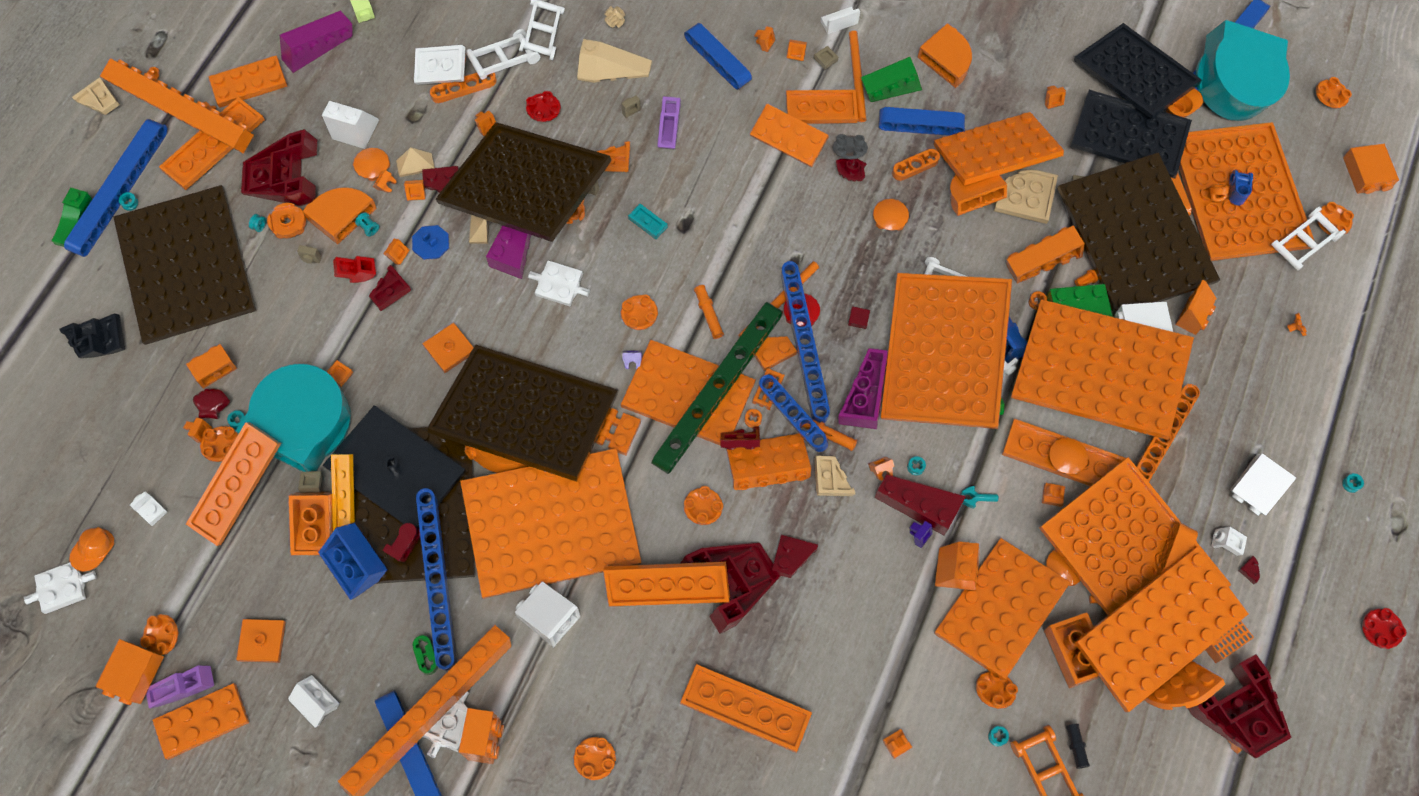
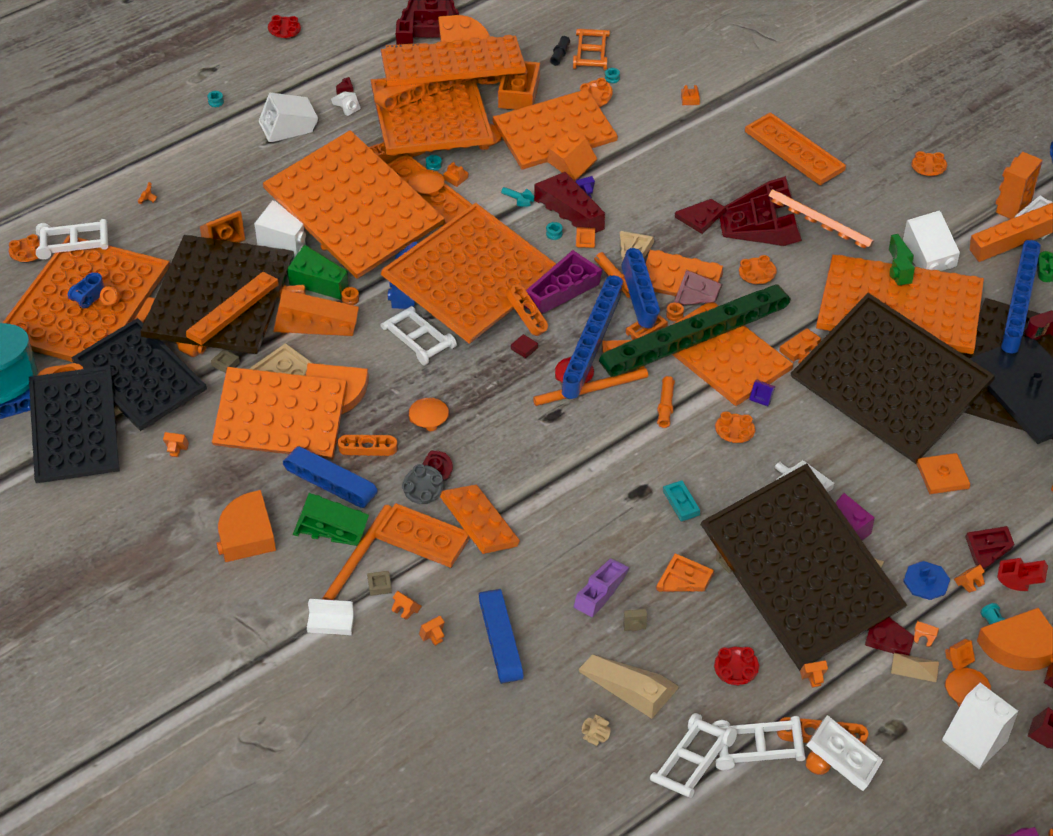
camera: 150 degrees left, 20 degrees down
none -> orange plate [186,272,278,345]
none -> orange beam [506,284,548,336]
none -> green slope [889,234,915,286]

